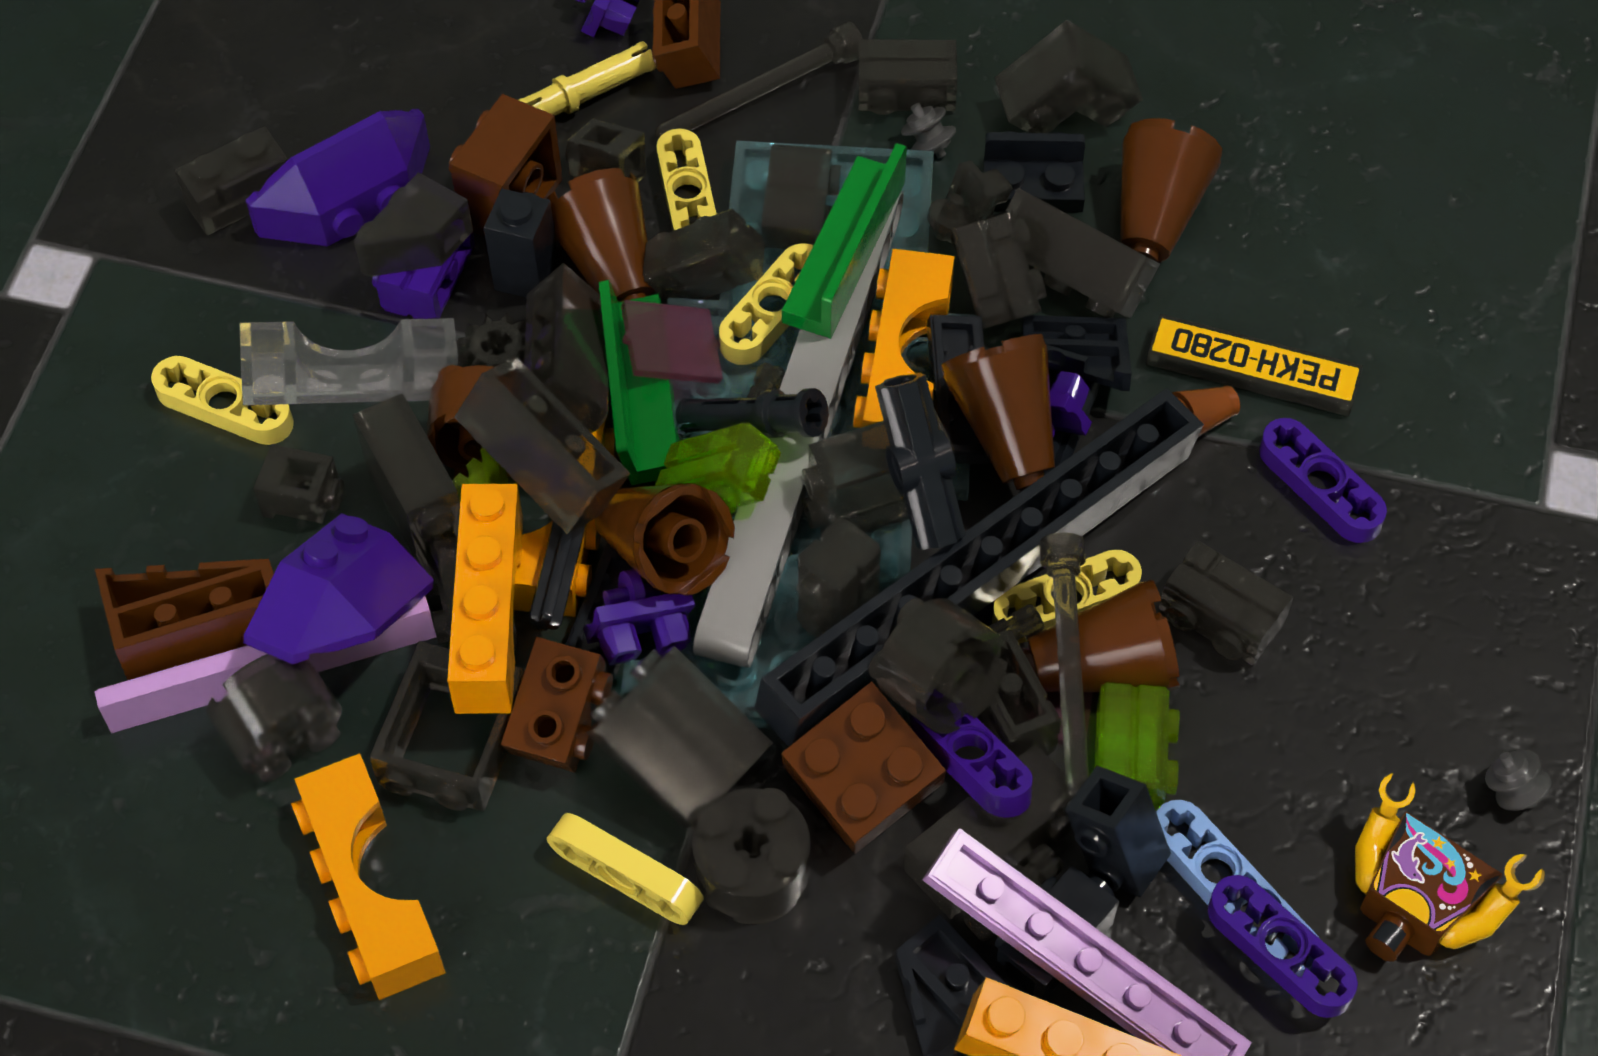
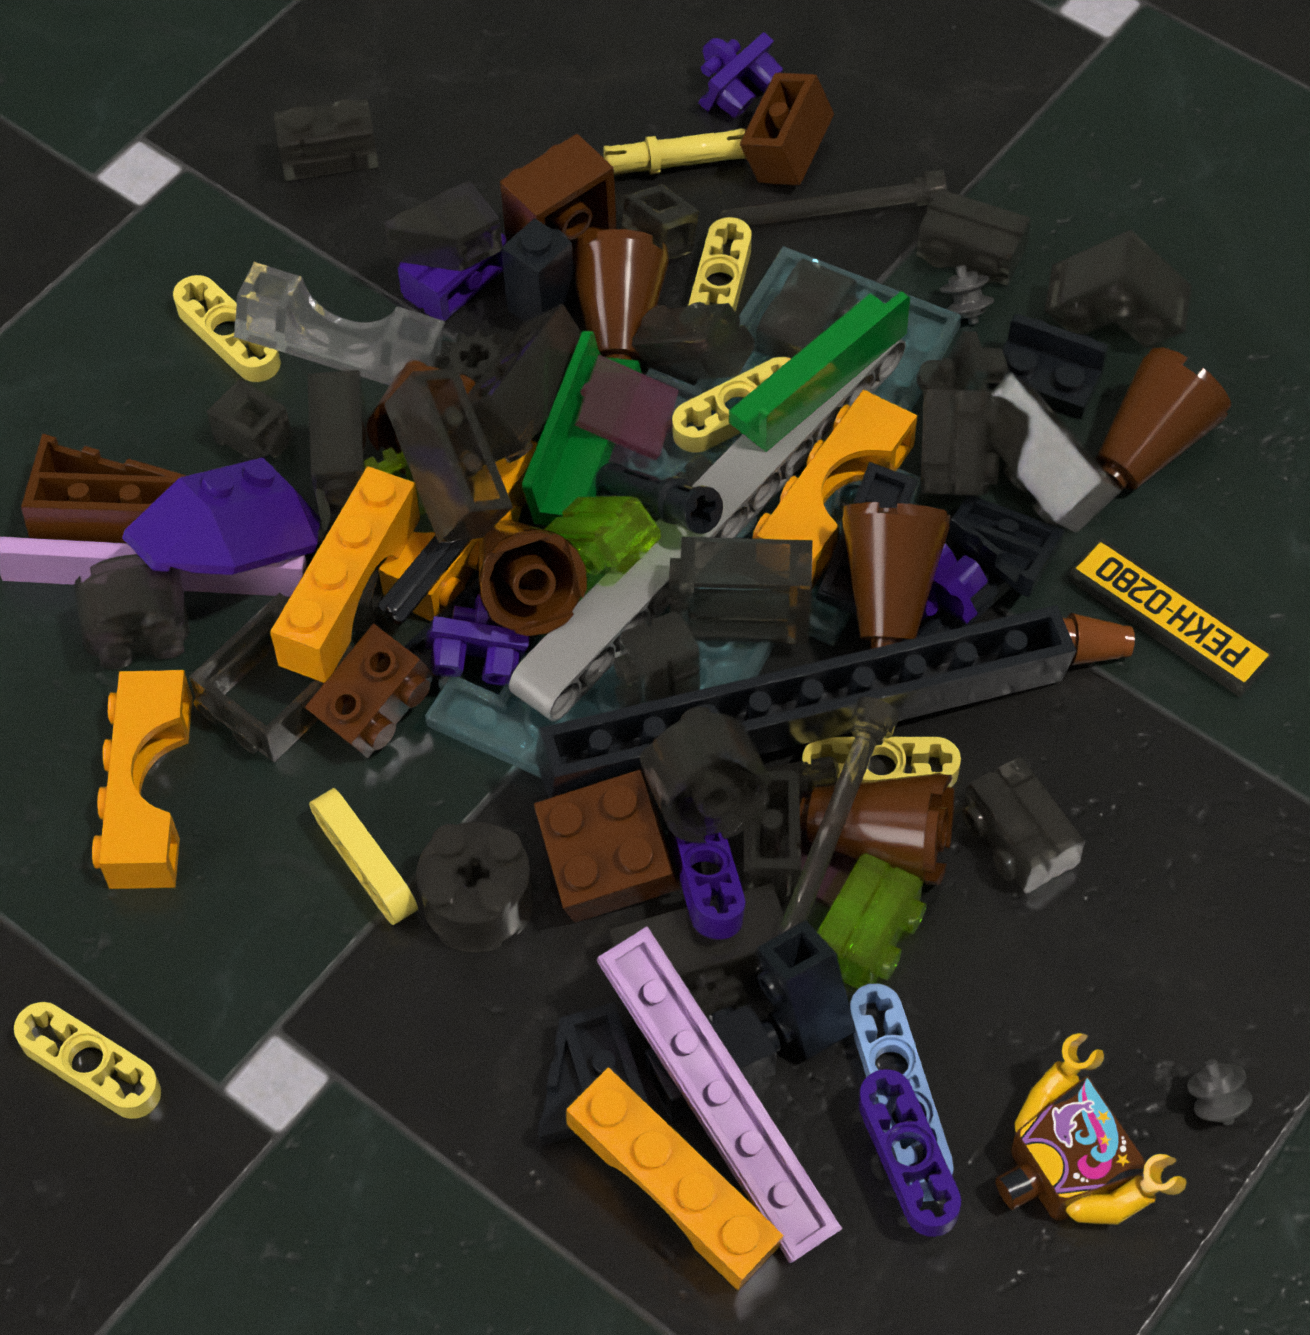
camera: 25 degrees right, 0 degrees up
dark purple wedge [245,109,430,247] -> none
clear smoke brick [586,646,773,828] -> none
black piece [875,372,966,550] -> none
dark purple beam [1259,418,1387,543] -> none

